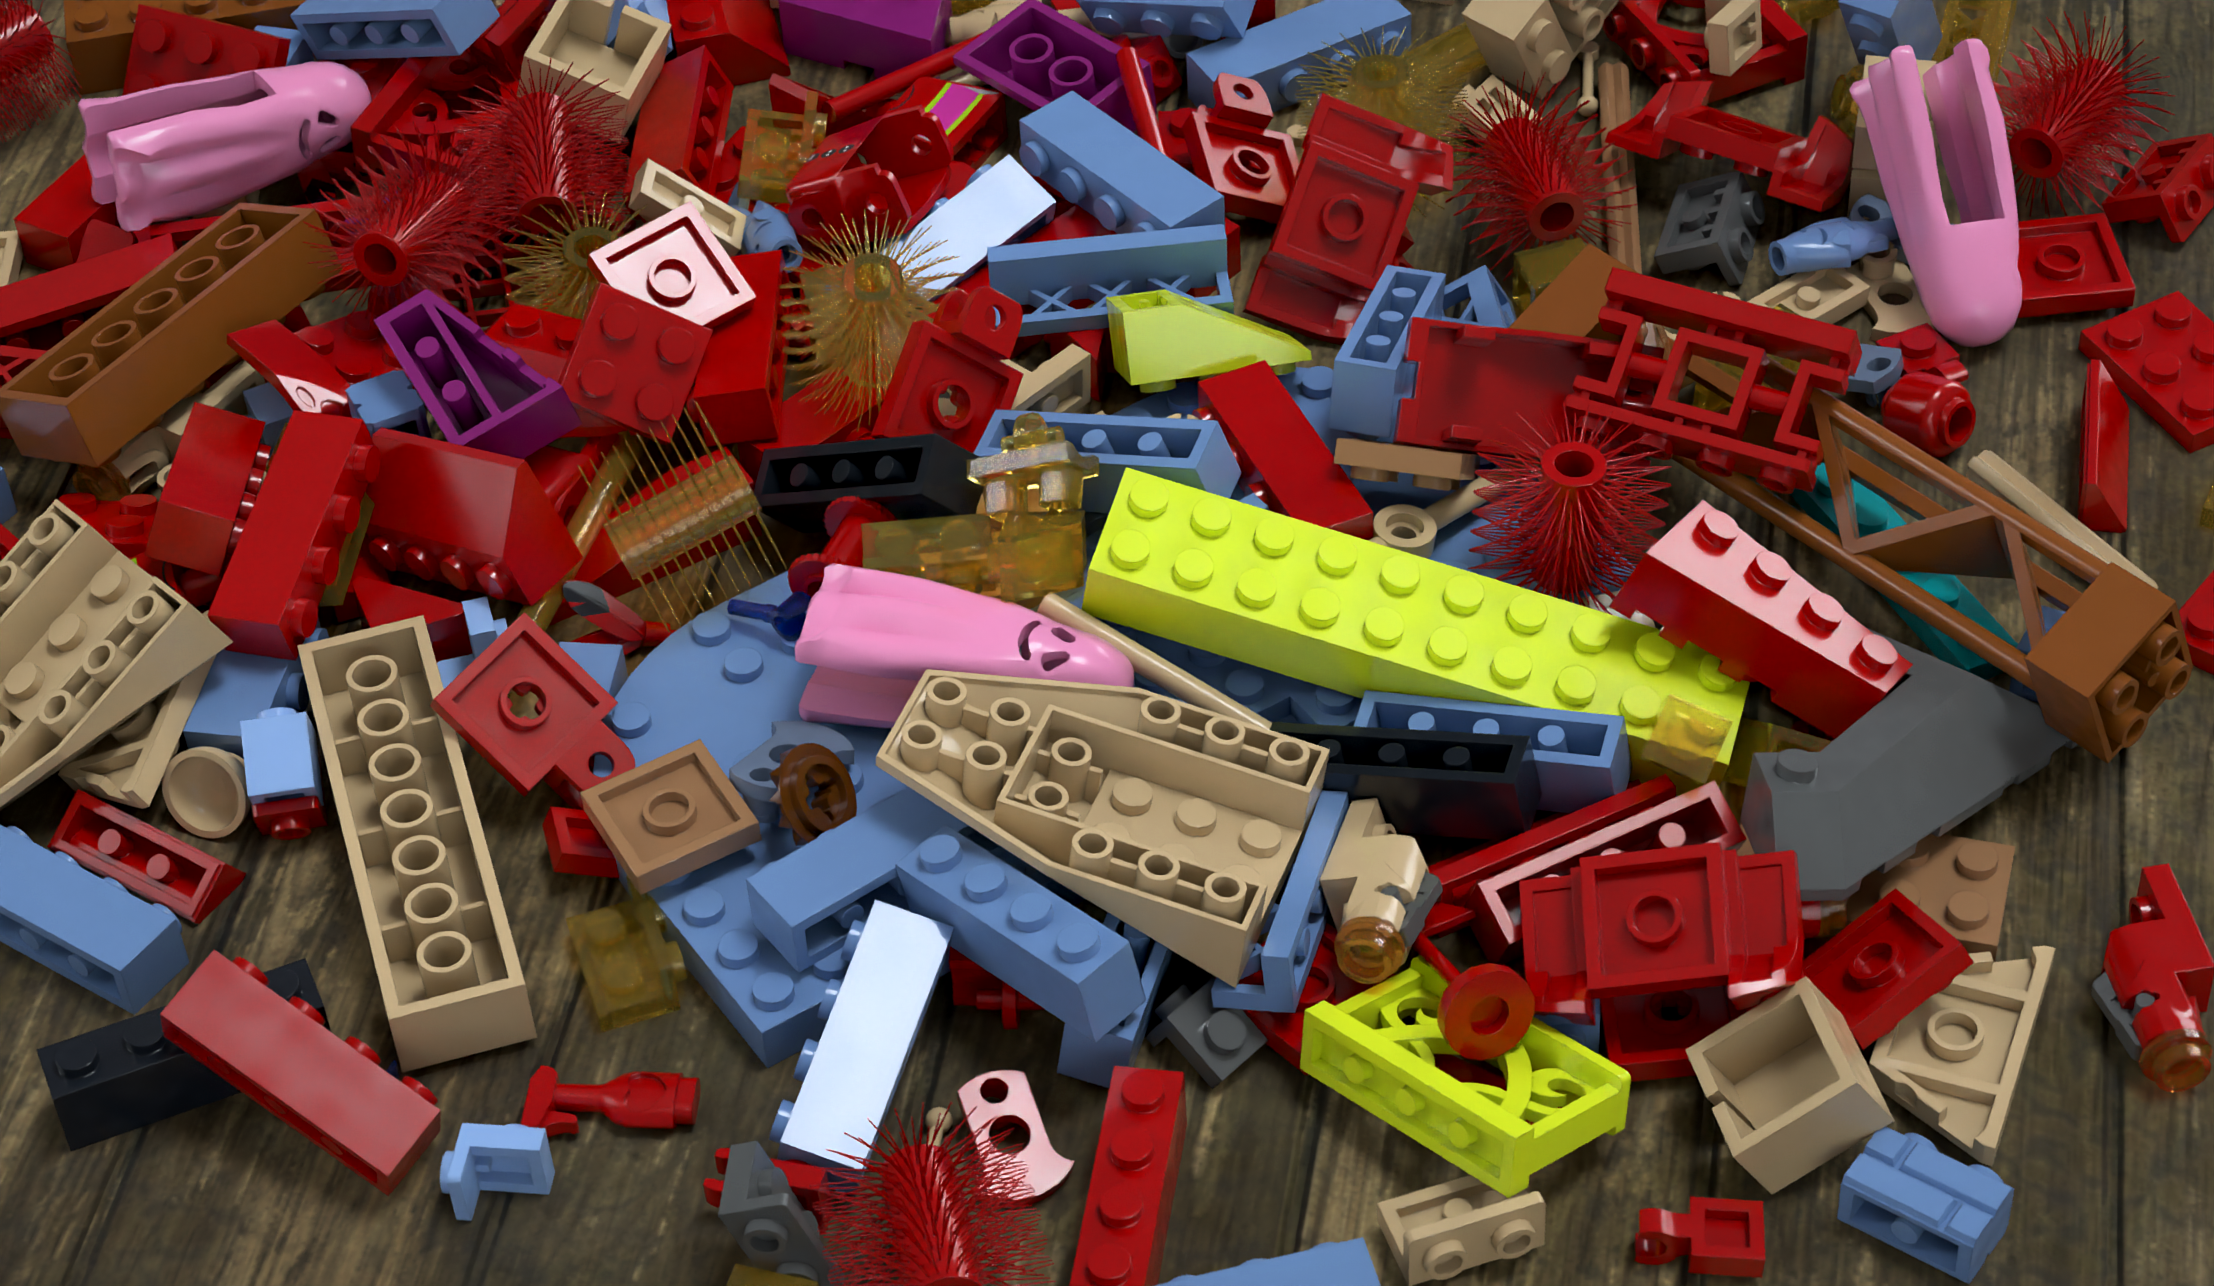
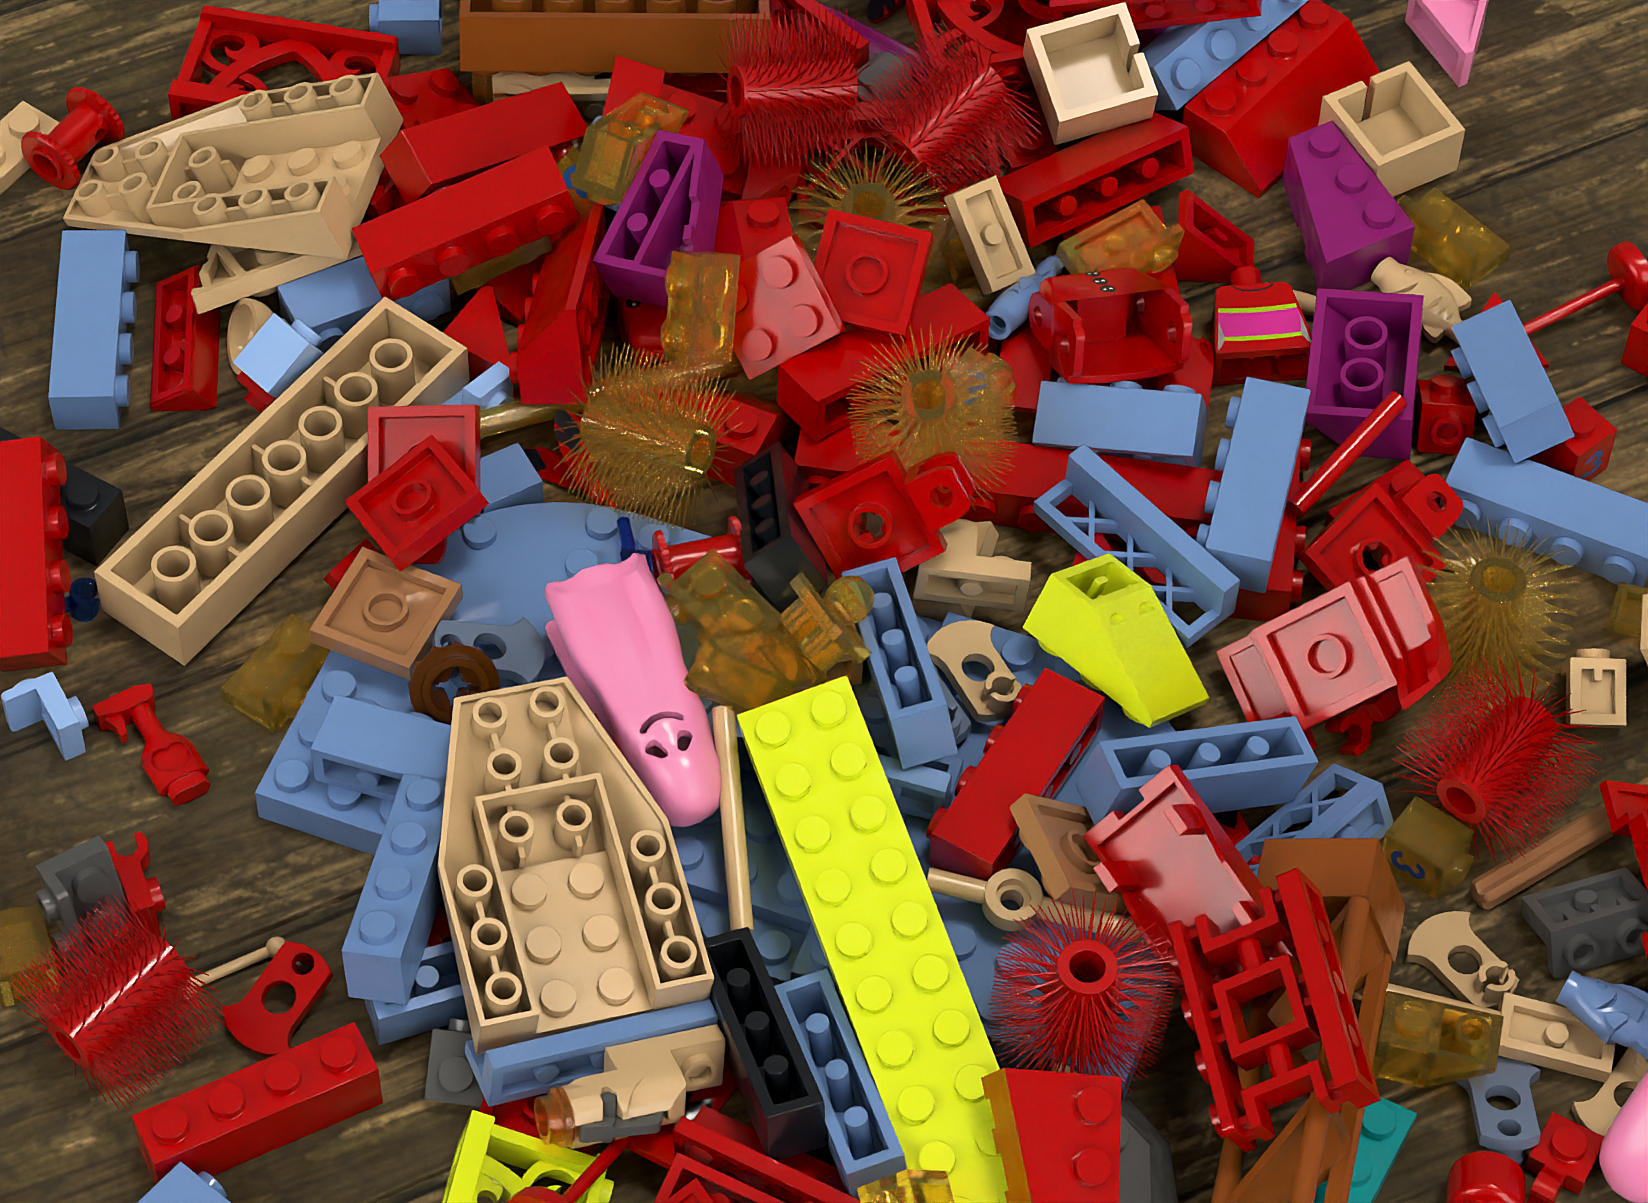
camera: 50 degrees right, 10 degrees up
brick [769,900,954,1197] -> none
red bar [822,32,984,123] -> none
none -> red plate [344,434,489,573]
none -> clear yellow slope [571,92,689,205]
none -> clear yellow bracket [660,250,740,366]

